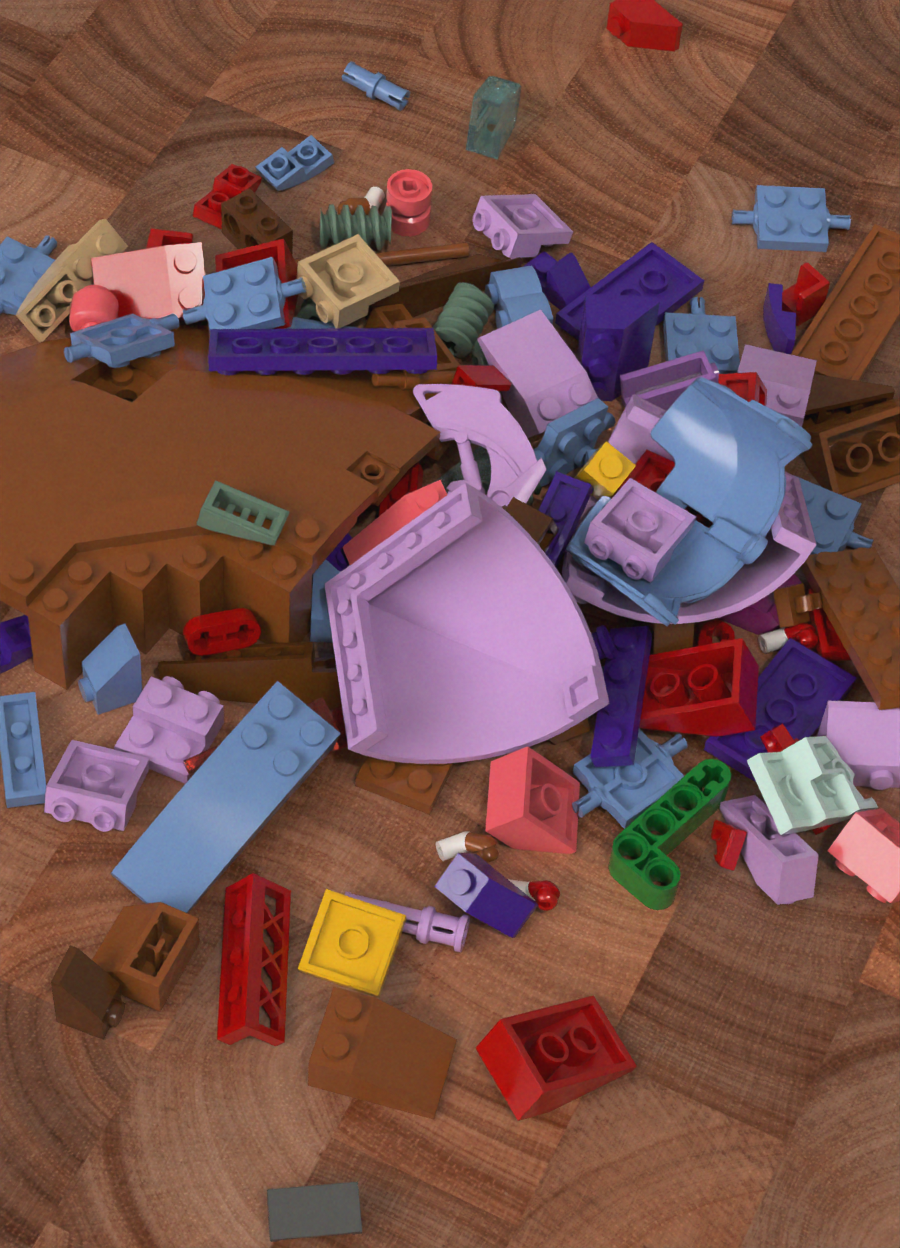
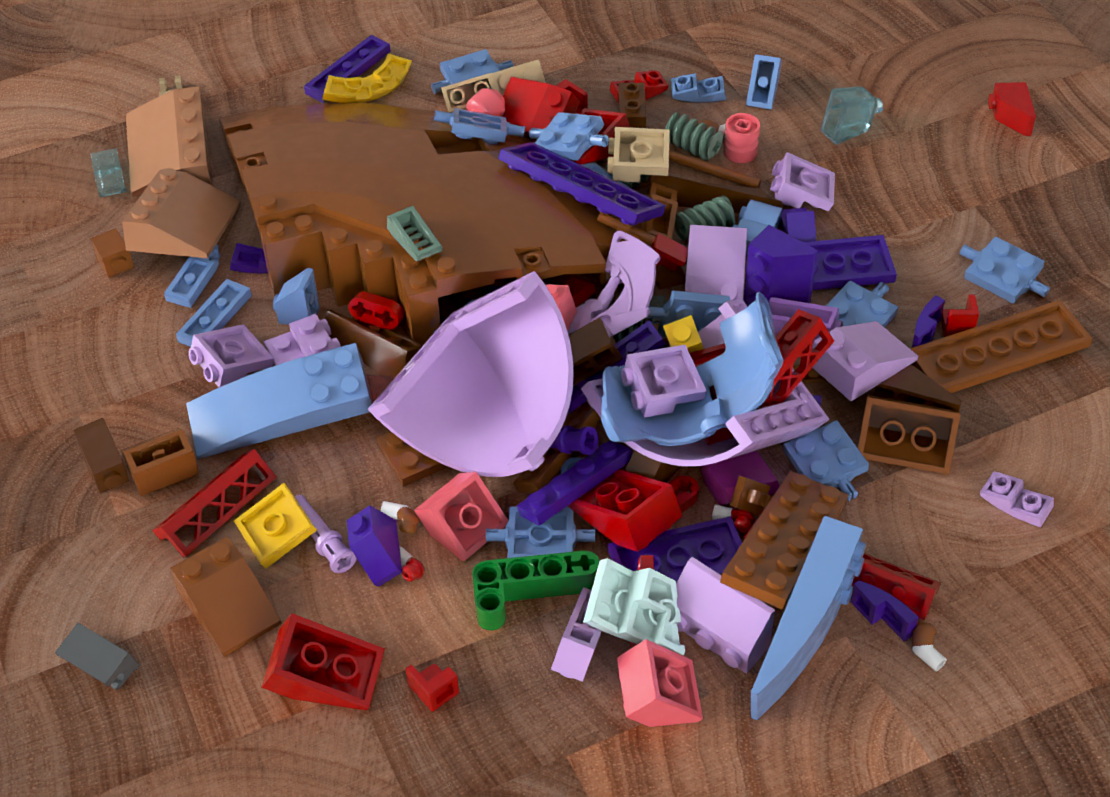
camera: 45 degrees right, 5 degrees down
medium blue pin [342,61,410,111] -> none
red tile [711,819,747,871] -> none
none -> red panel [405,664,459,712]
none -> medium blue slope [746,54,782,110]

